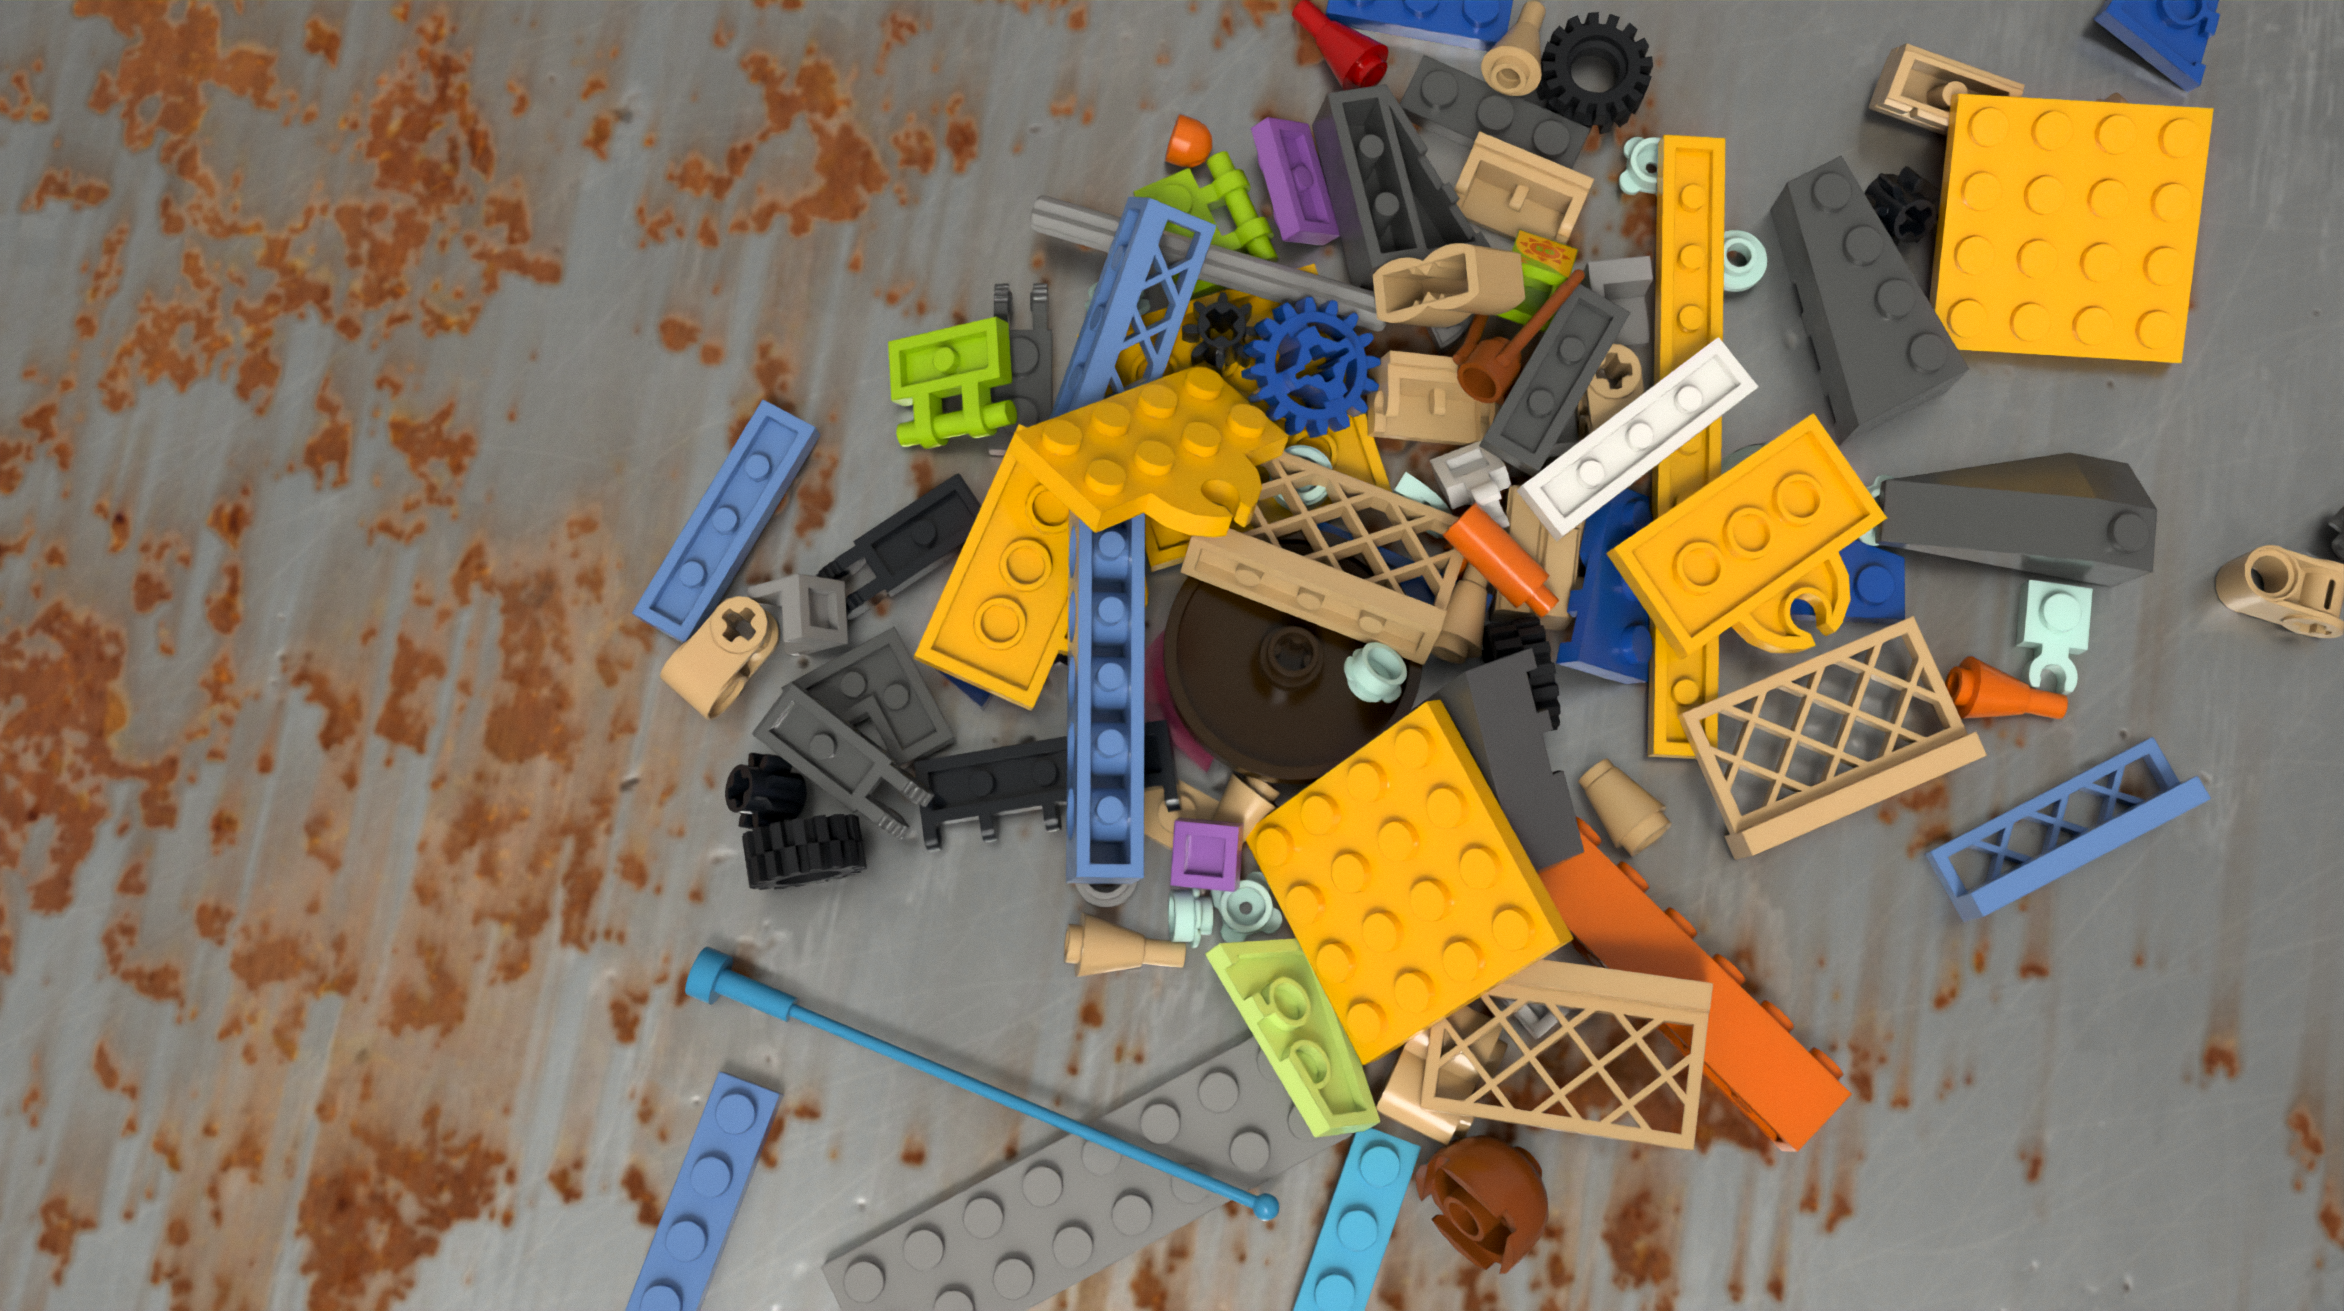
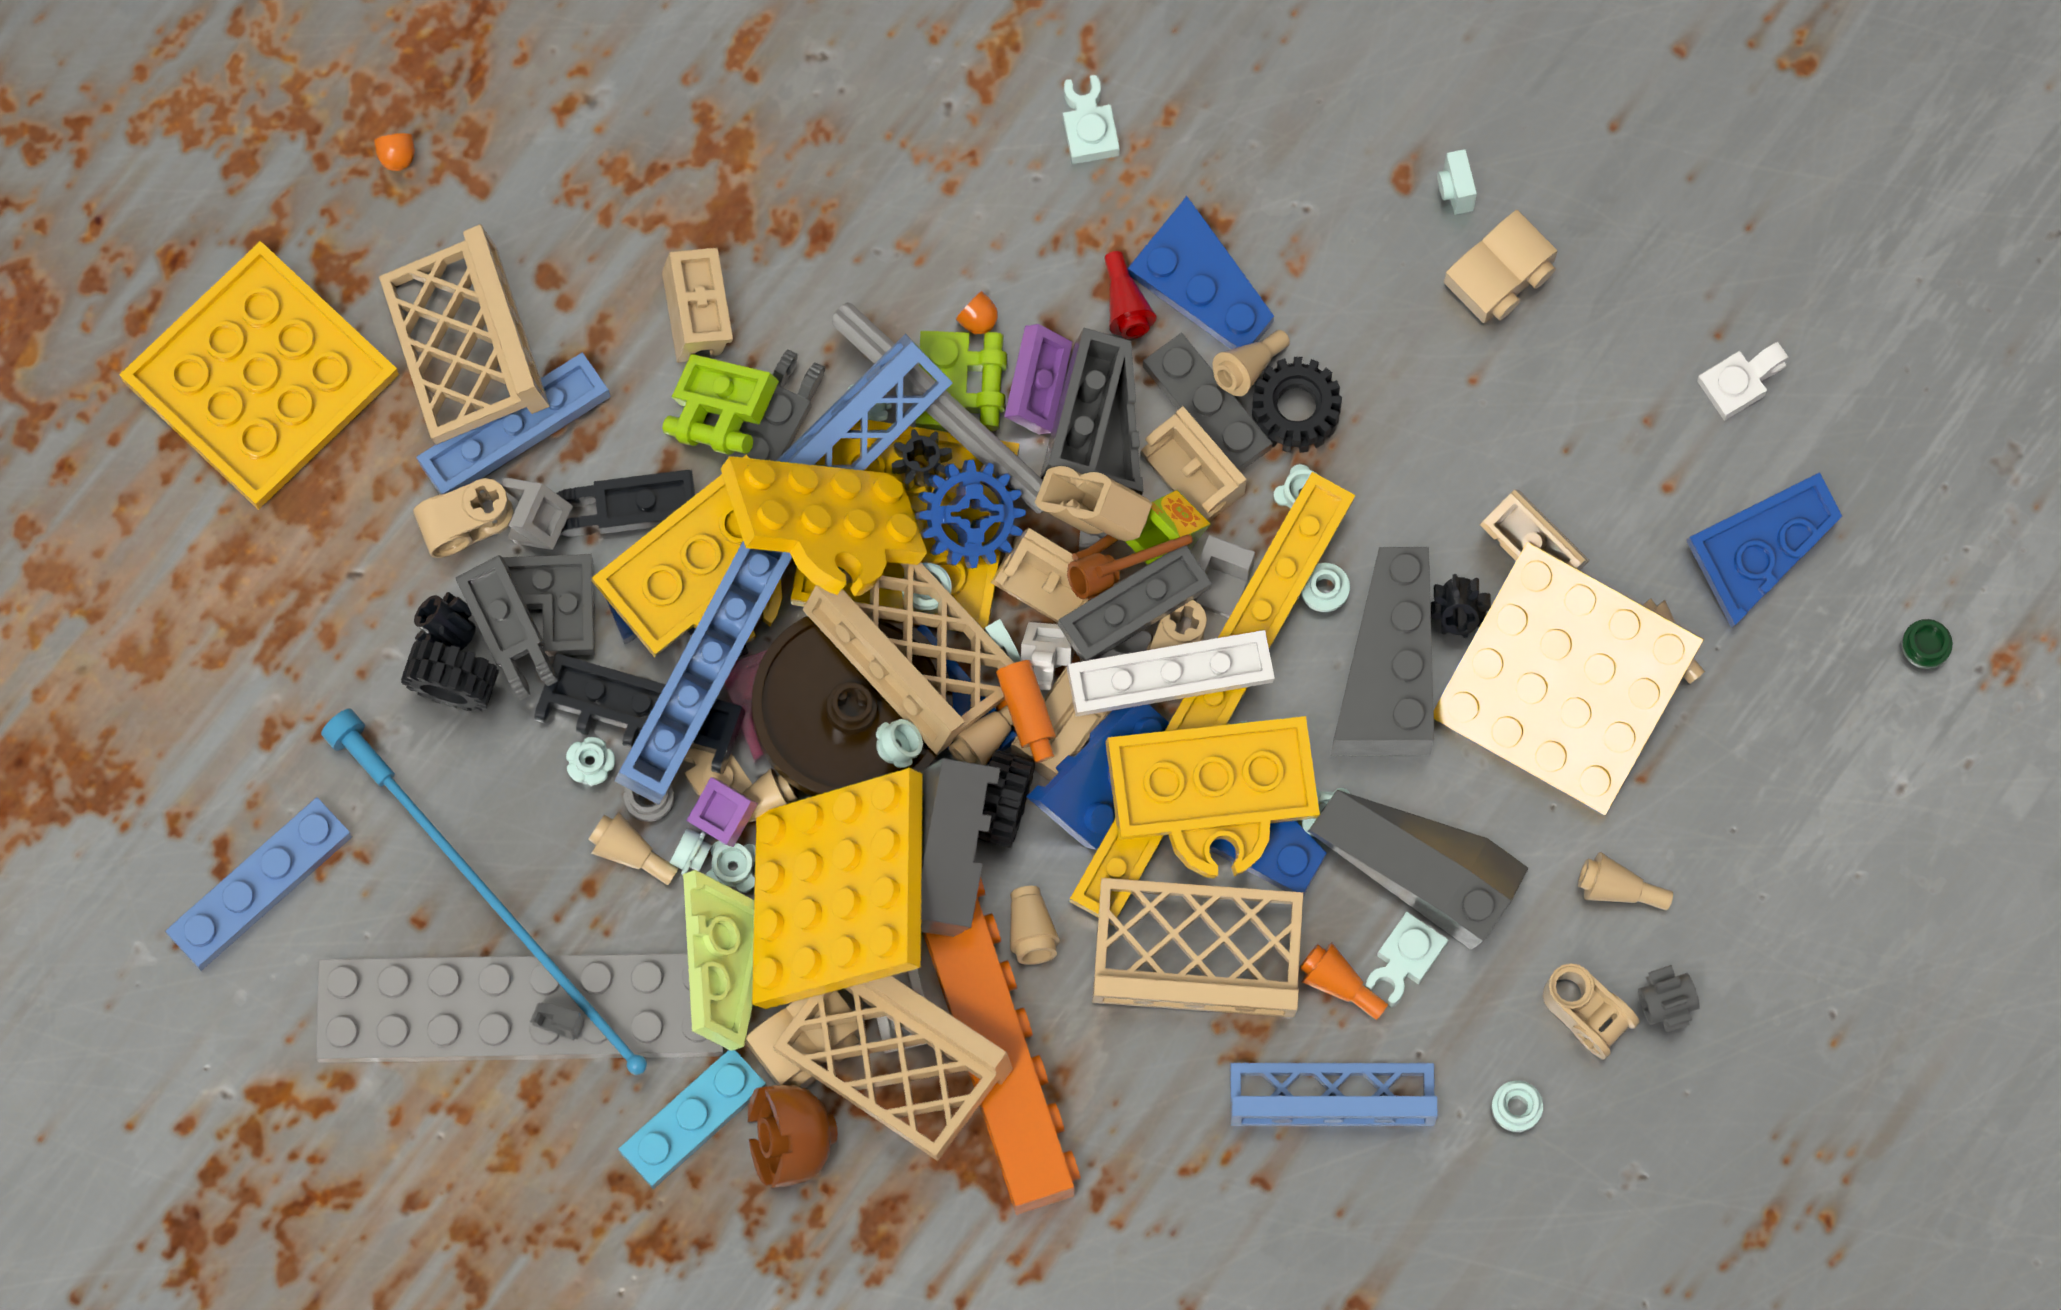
camera: 25 degrees right, 5 degrees down
none -> yellow plate [119,241,399,510]
none -> orange hinge [374,133,415,171]
none -> tan fence [379,224,550,445]
none -> dark grey tile [530,1003,584,1041]
none -> light aqua plate [566,737,615,785]
none -> tan hinge [662,248,733,363]
none -> light aqua plate [1492,1081,1543,1132]
none -> tan cone [1578,852,1673,911]

